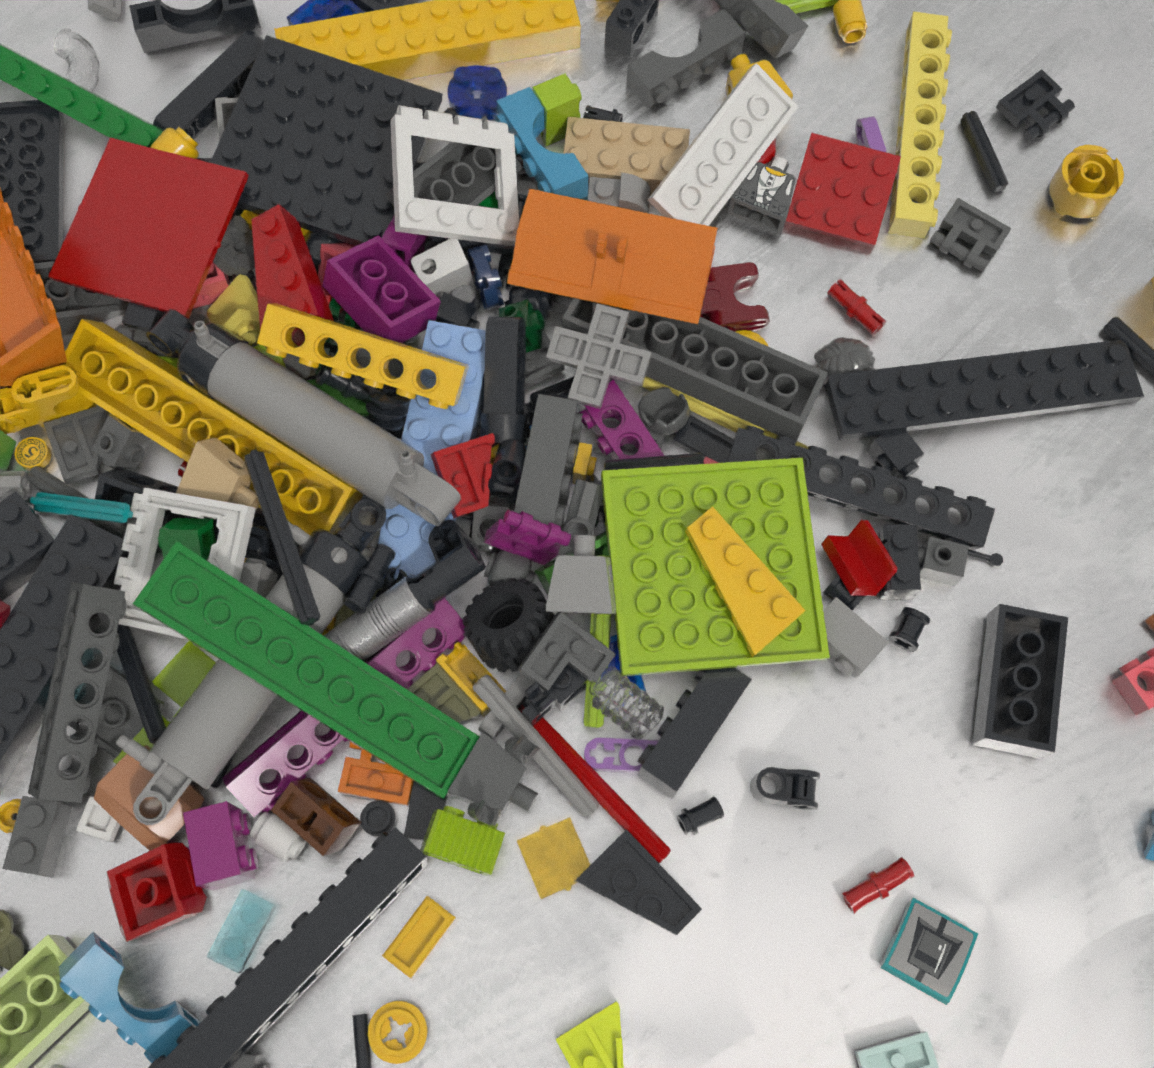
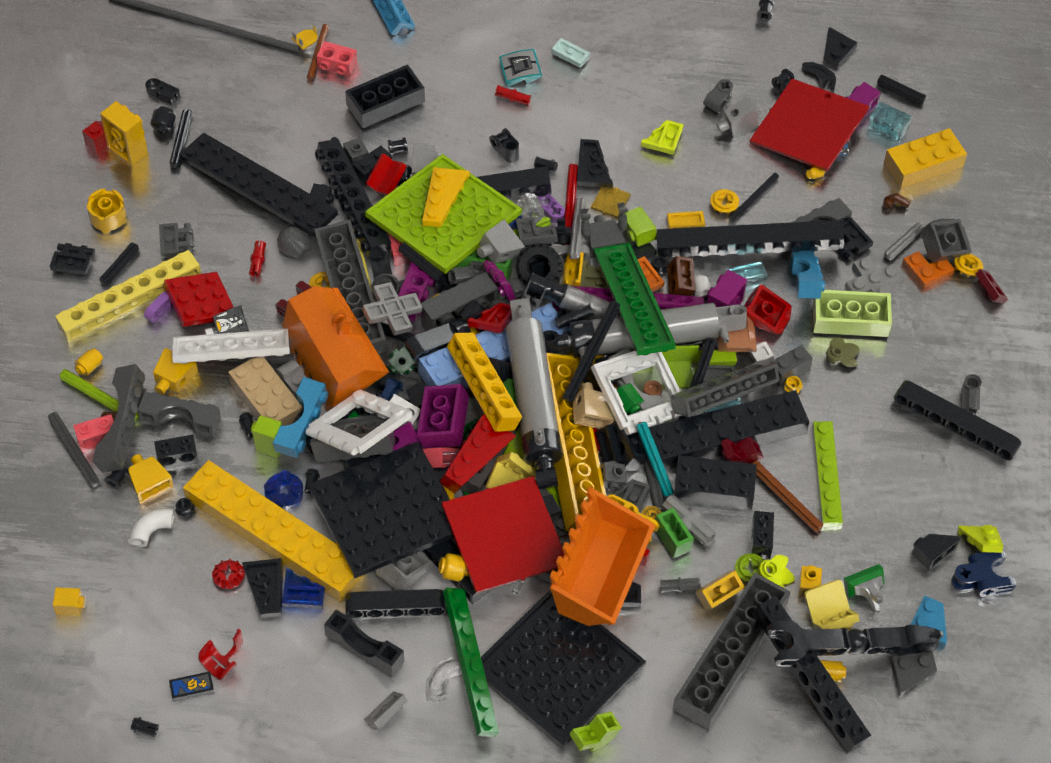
camera: 130 degrees left, 15 degrees down
none -> black tile [596,425,623,463]

